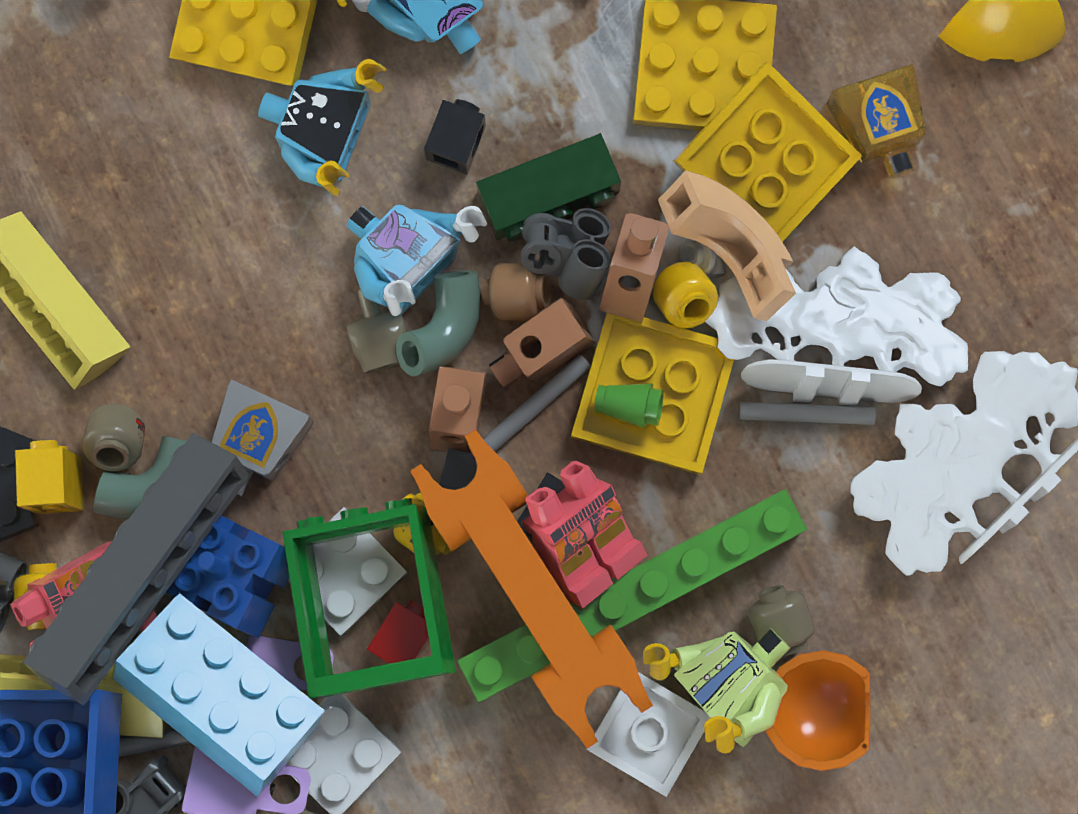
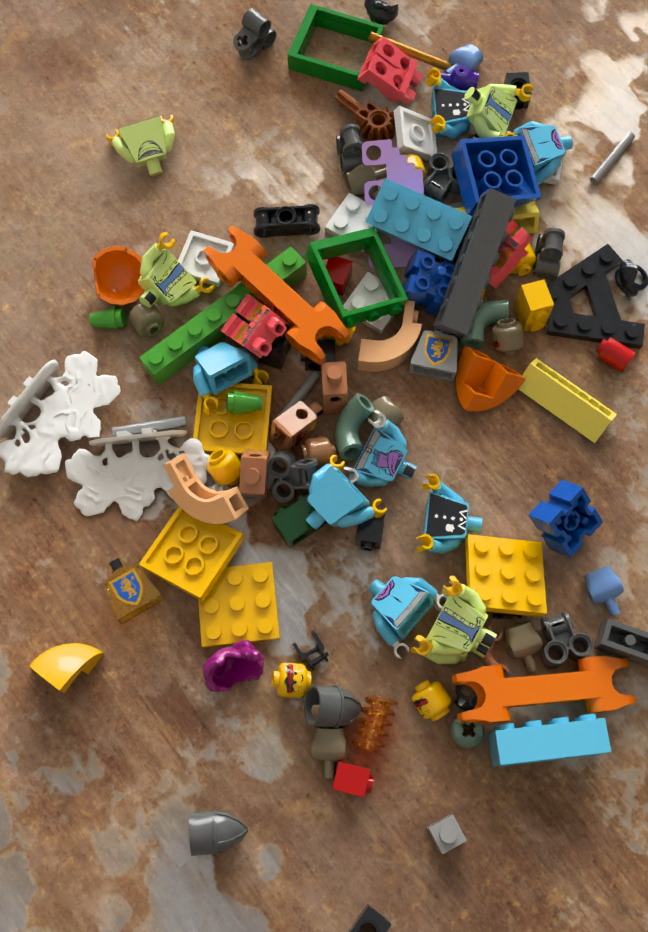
camera: 170 degrees right, 10 degrees down
none -> bright green cone [89,306,127,330]
none -> medium azure torso [193,342,269,415]
none -> black piece [253,204,320,238]
none -> medium azure torso [306,455,387,530]
none -> light nougat arch [358,300,422,372]
none -> orange brick [456,346,525,412]
none -> blue brick [529,480,603,558]

